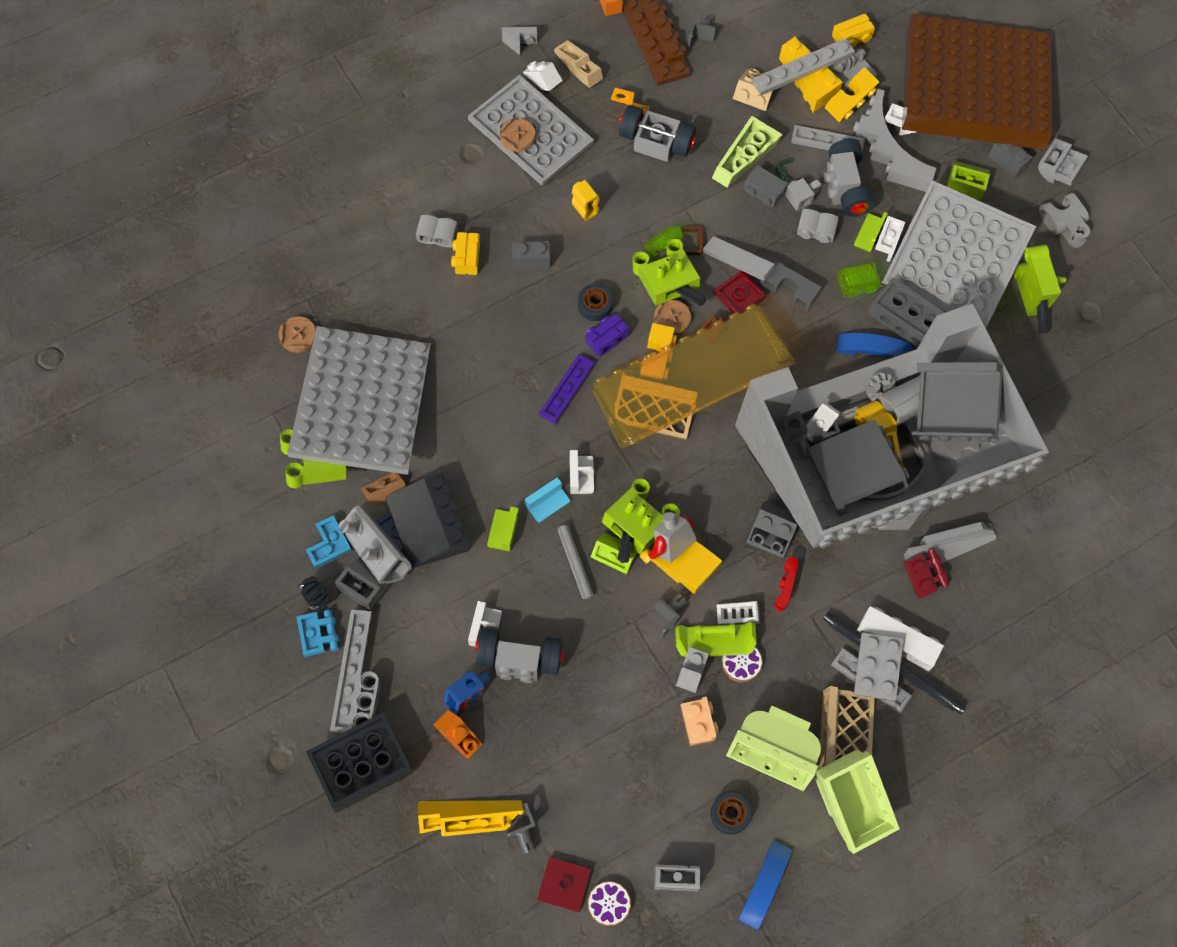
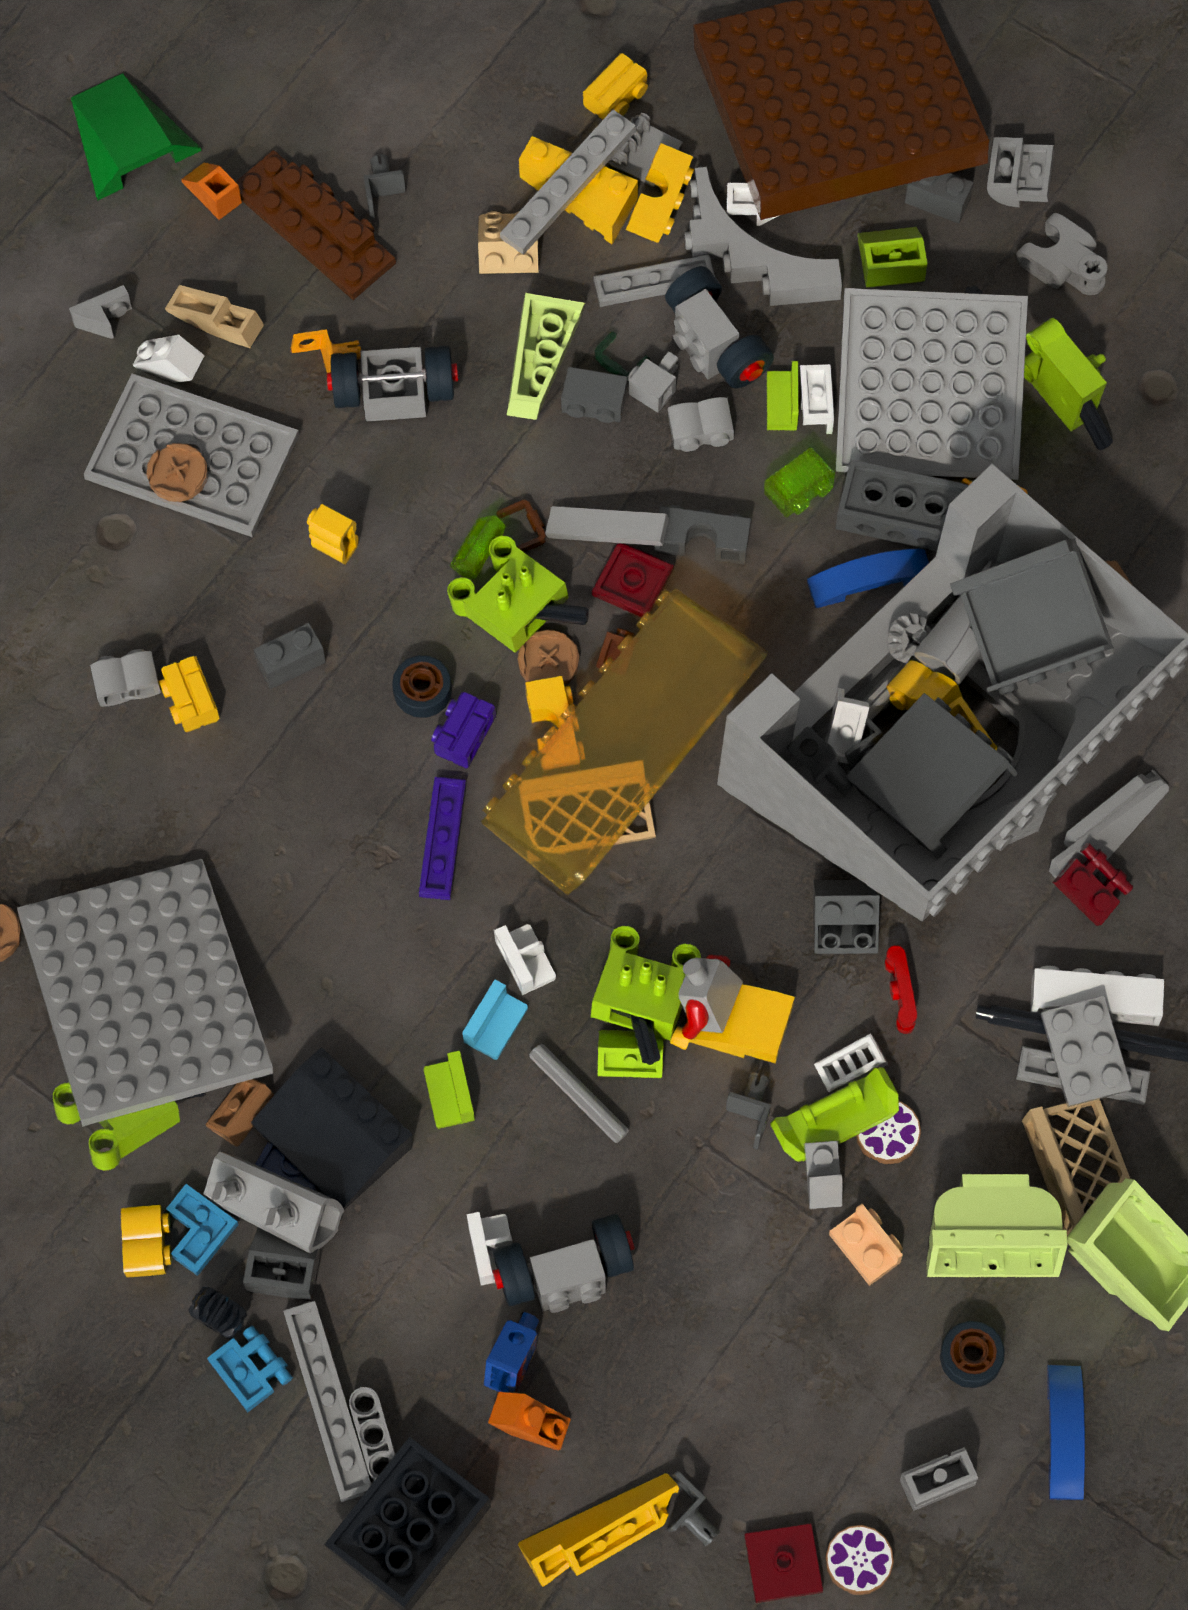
camera: 20 degrees left, 0 degrees up
none -> yellow brick [121,1205,172,1278]

